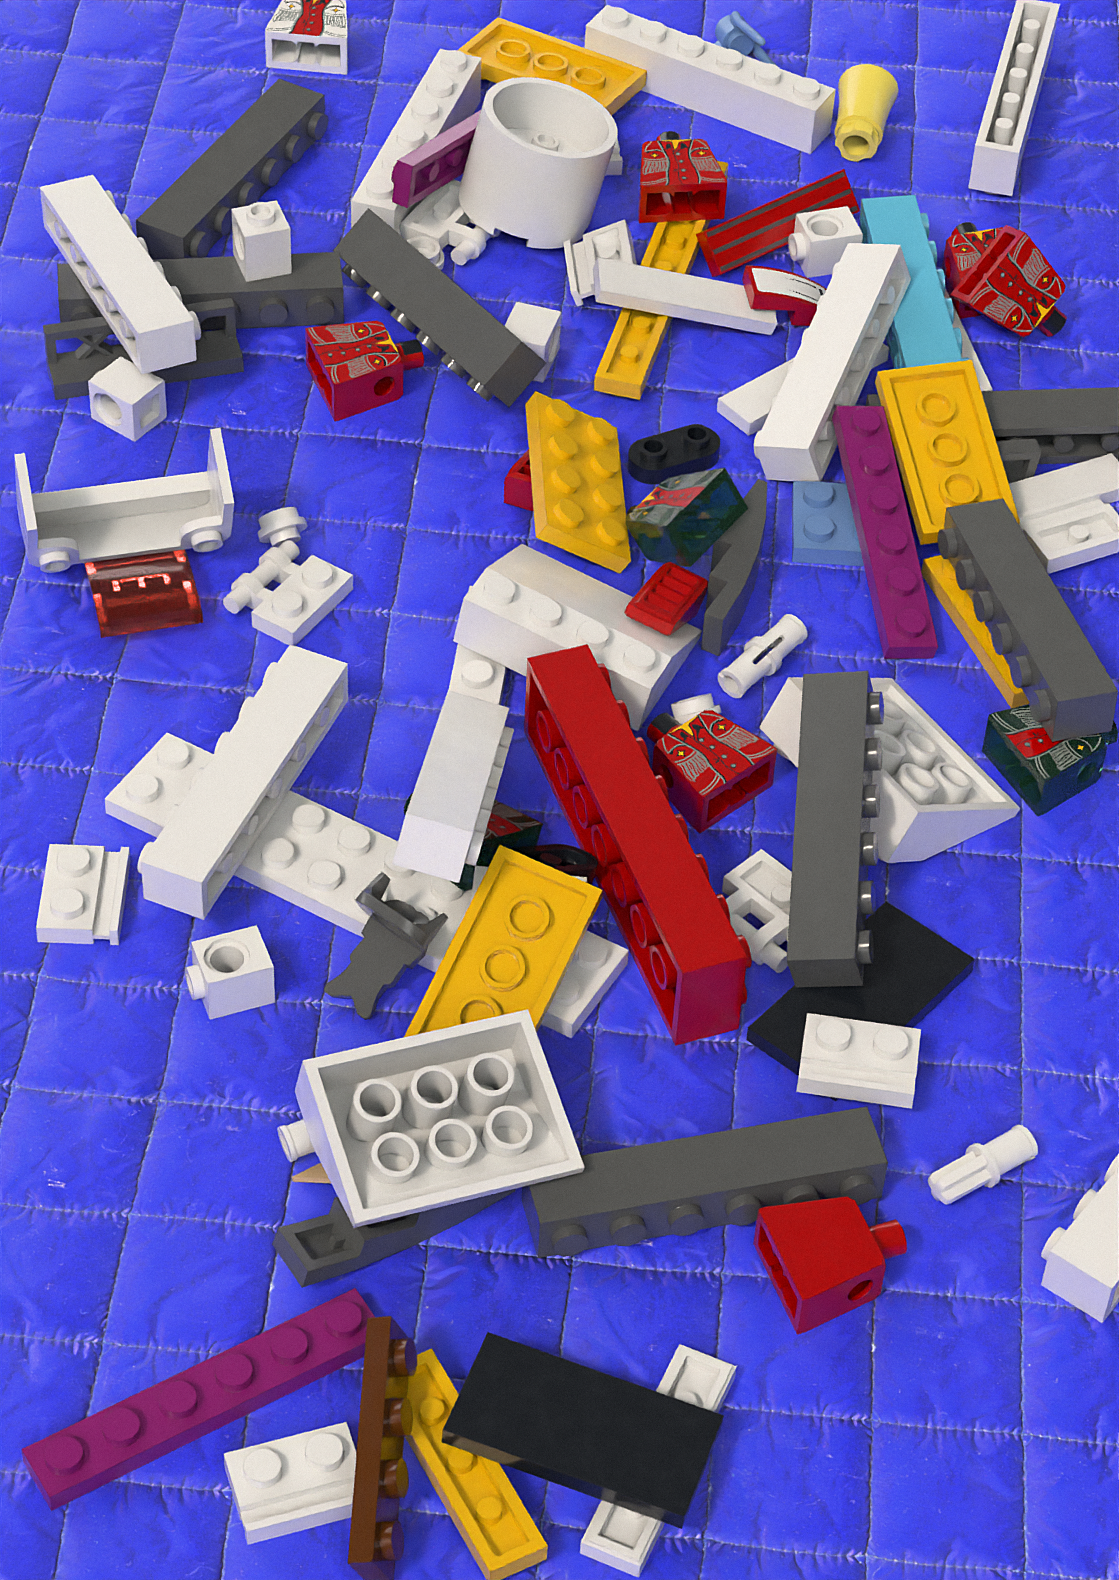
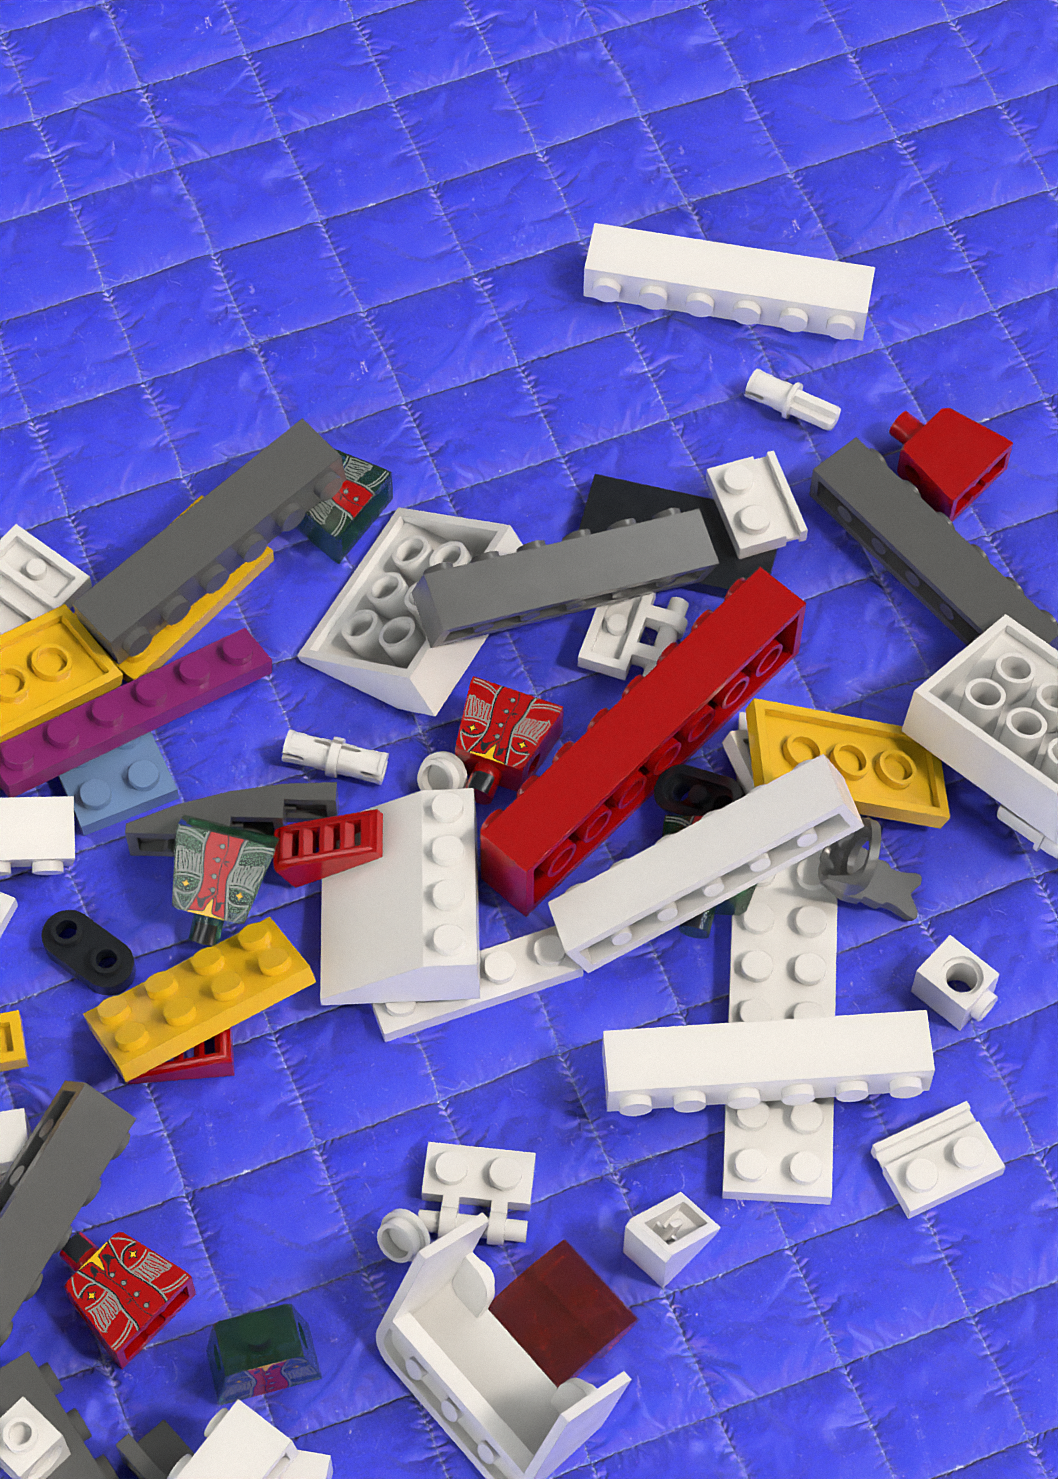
camera: 115 degrees left, 15 degrees up
none -> torso [206,1304,322,1406]
none -> slope [623,1192,721,1288]

